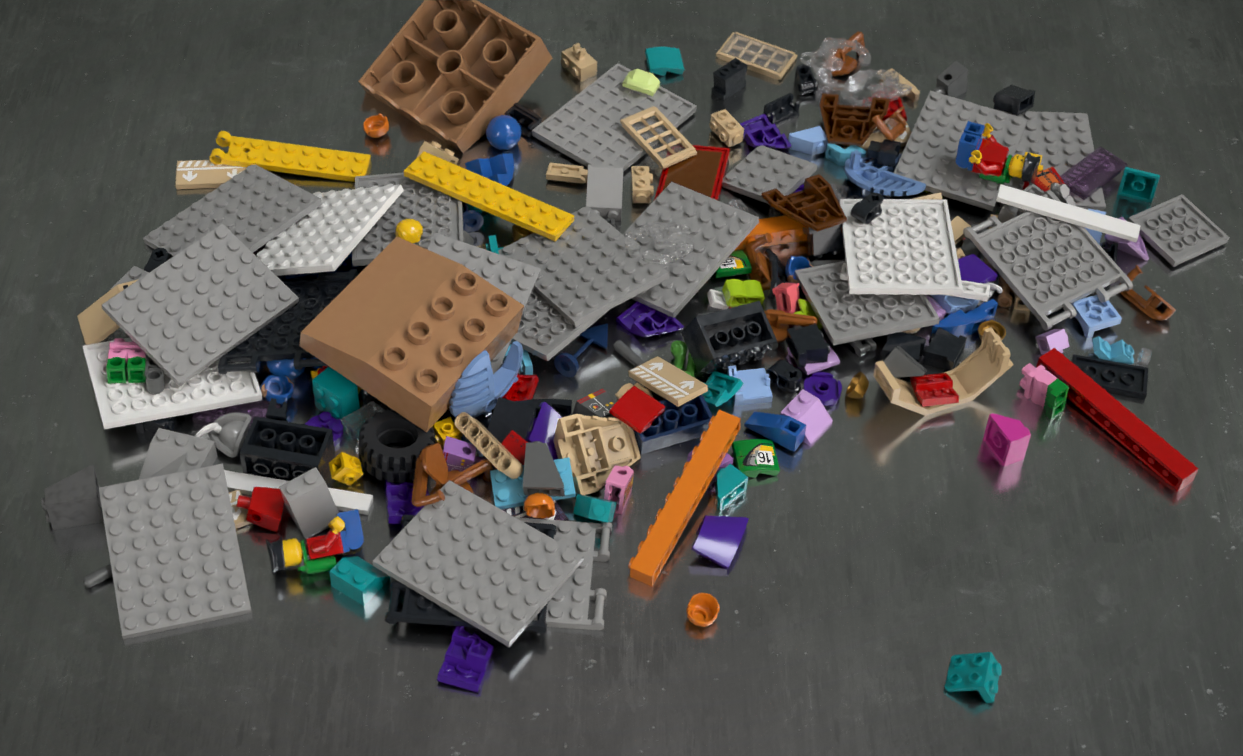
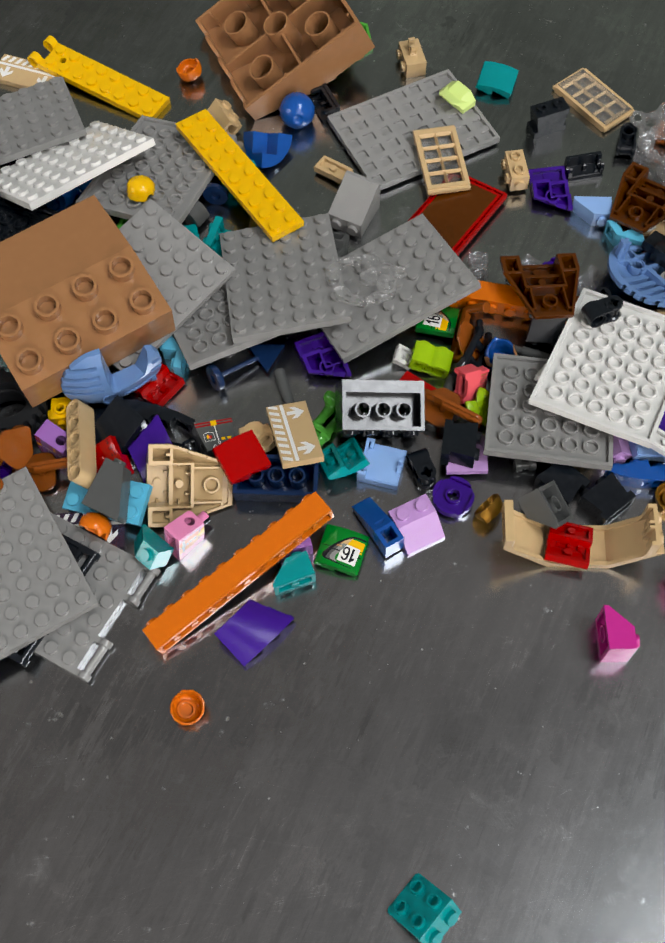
camera: 30 degrees right, 15 degrees up
tan brick [631,166,654,203] -> none
light grey plate [722,146,817,204] -> none

